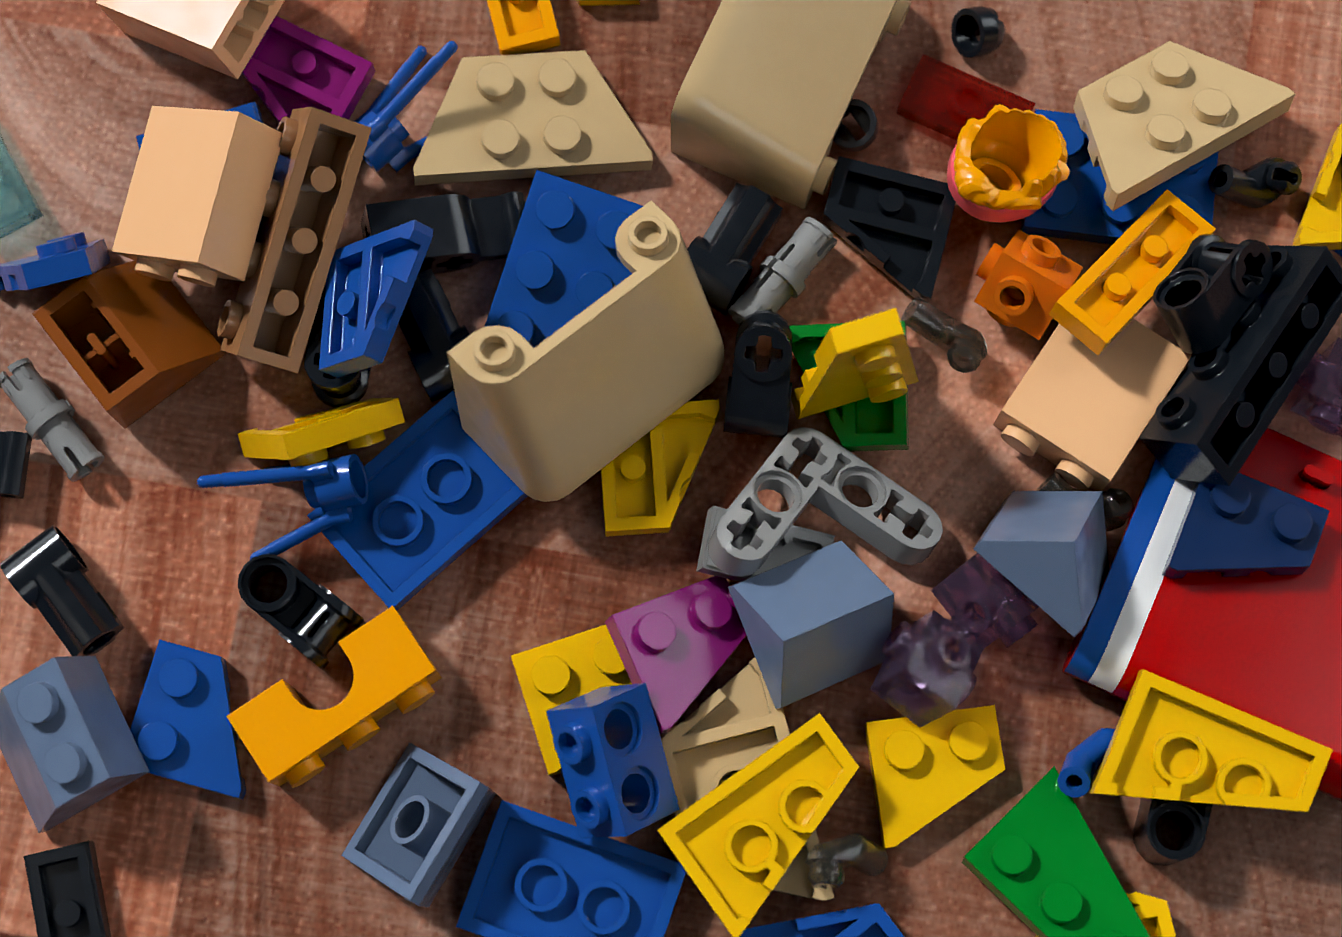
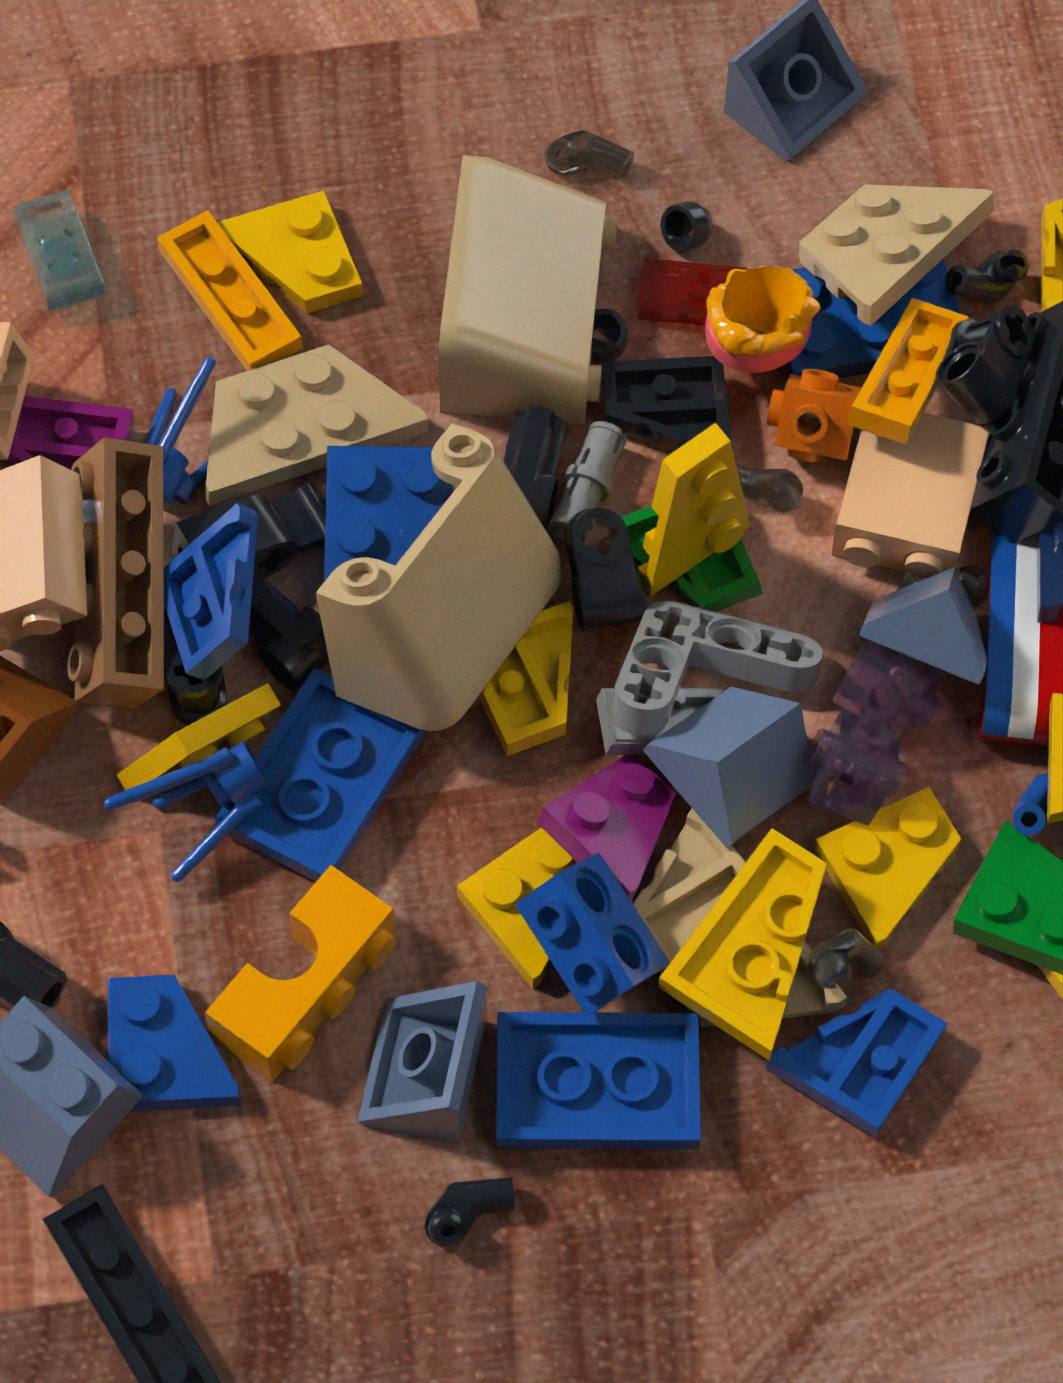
camera: 20 degrees left, 15 degrees down
black piece [238,554,364,670] -> none

